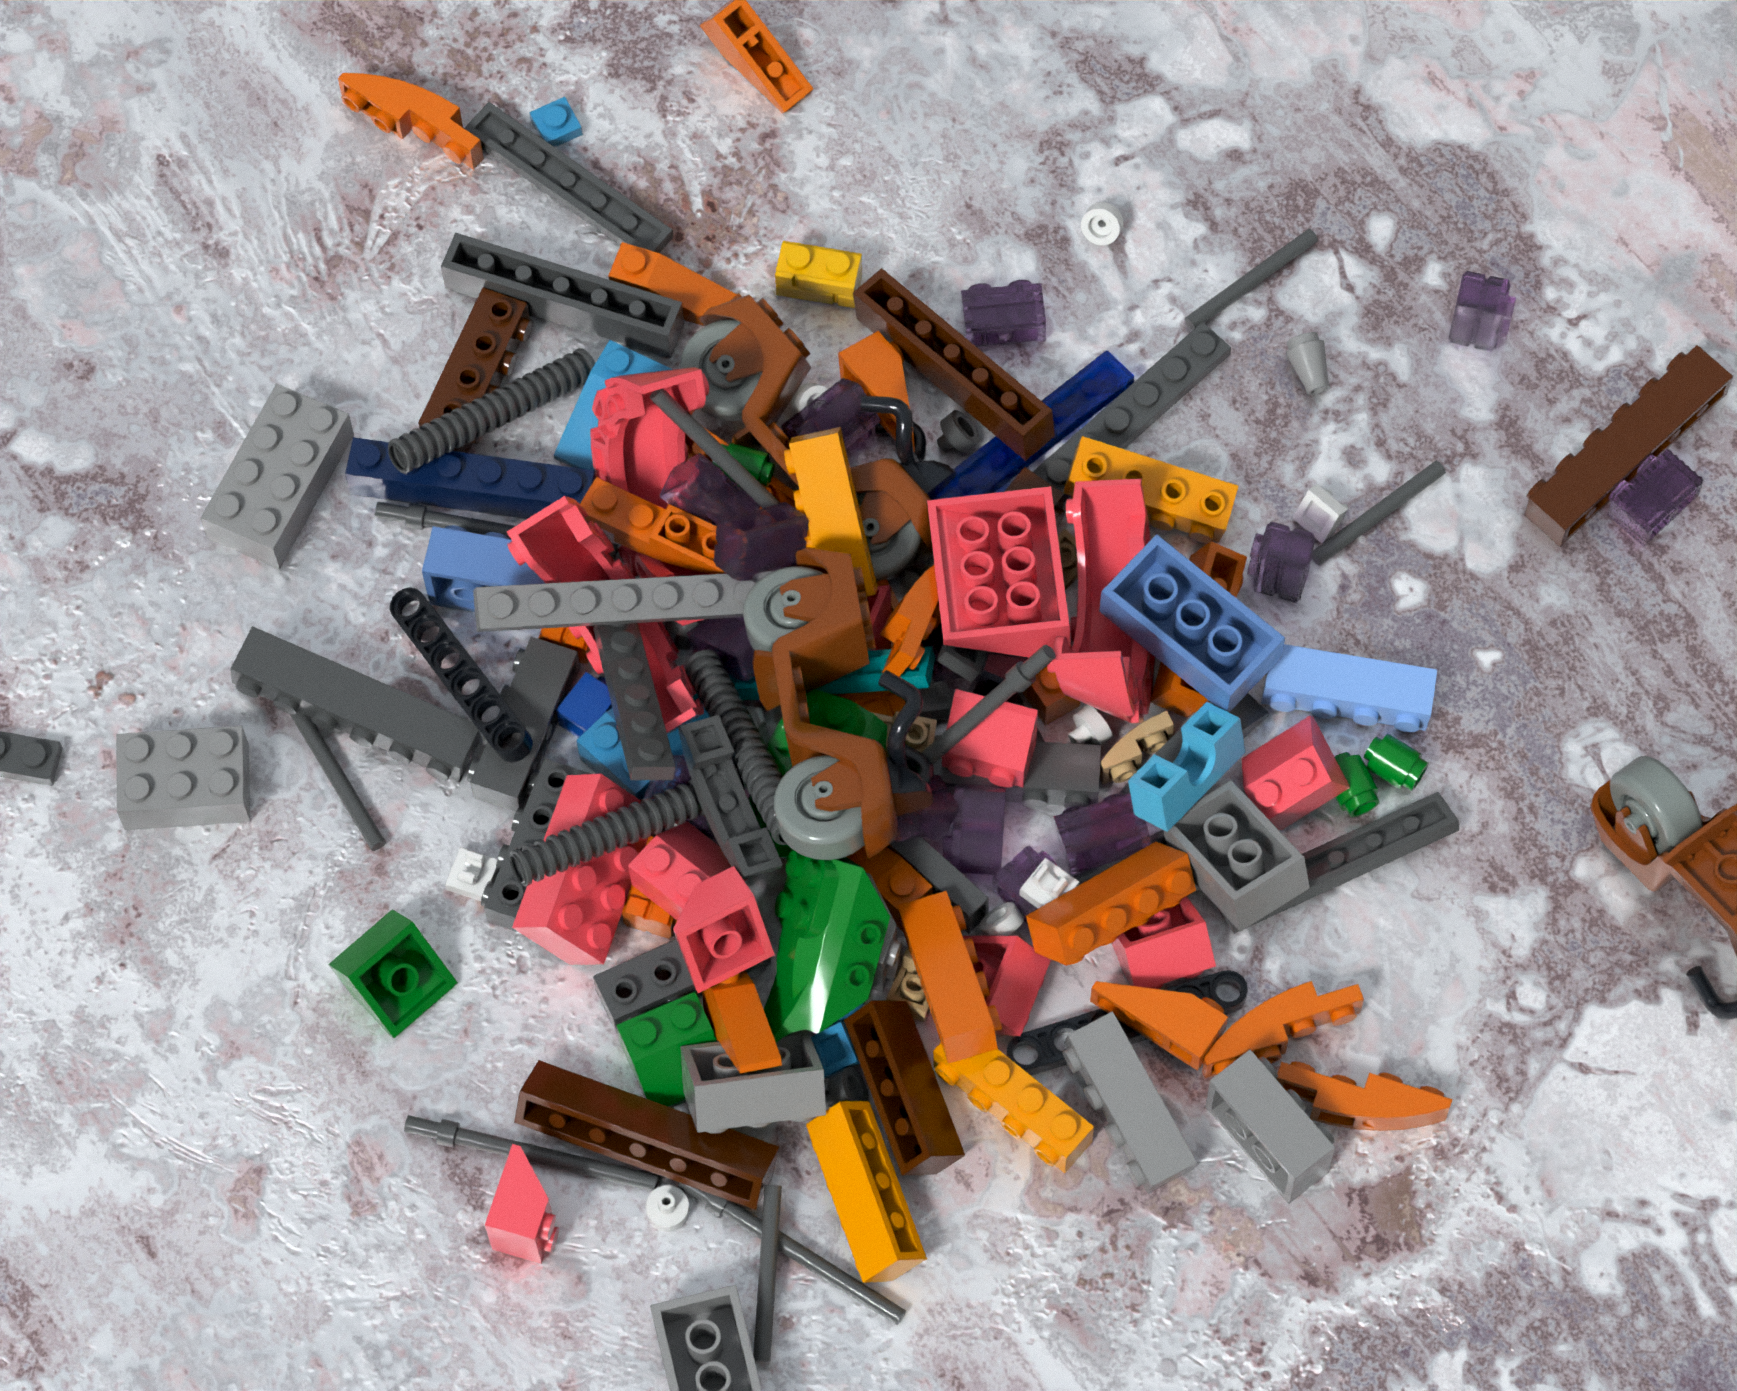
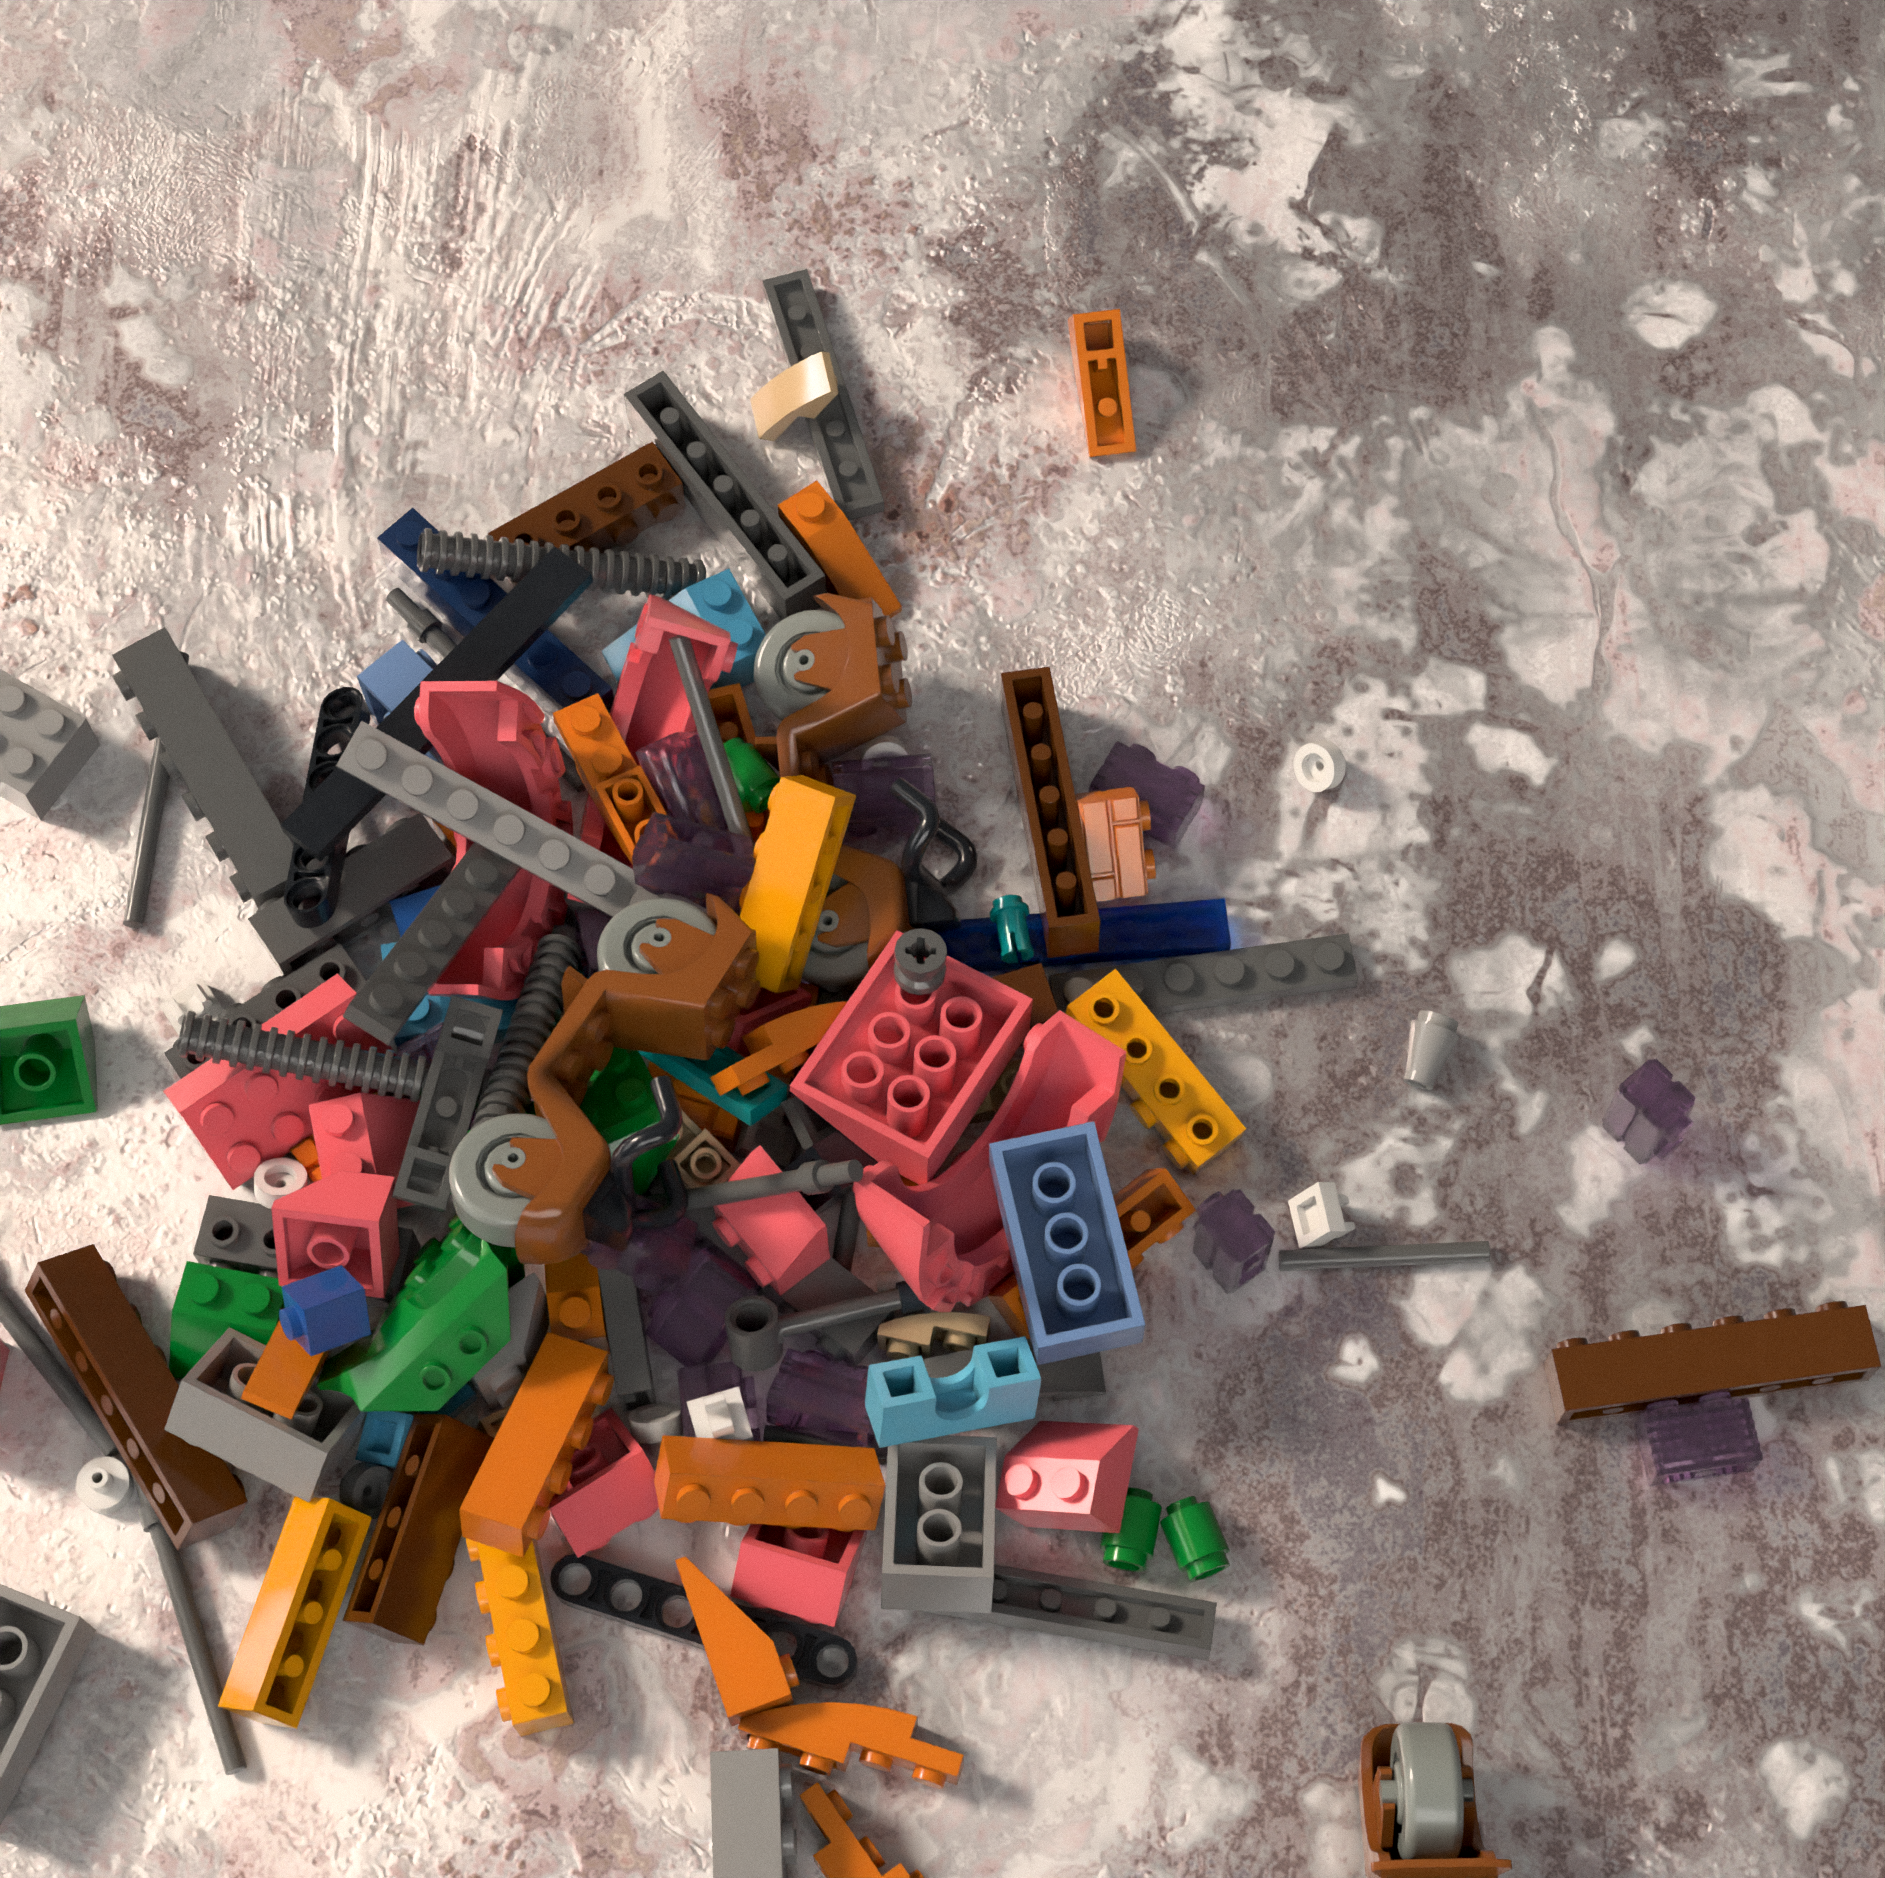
camera: 35 degrees right, 0 degrees up
light grey brick [200,383,354,569] -> none
orange slope [338,73,484,170] -> none
dark azure plate [529,97,583,147] -> none
dark grey bar [753,1184,782,1362] -> none
yellow brick [775,241,862,308] -> none
orange slope [838,331,915,452] -> none
dark grey tile [937,410,980,453] -> none
light grey brick [1062,1011,1197,1194] -> none
dark grey bar [1185,229,1318,330] -> none
light blue brick [1261,644,1437,733] -> none
none -> white tile [254,1158,307,1209]
none -> blue brick [279,1265,371,1356]
none -> black tile [280,546,593,862]
none -> dark grey piece [725,1281,931,1372]
none -> tan slope [750,352,839,441]
none -> dark grey wheel [894,928,947,995]
none -> teal pin [989,895,1034,963]
none -> orange brick [1075,787,1156,902]

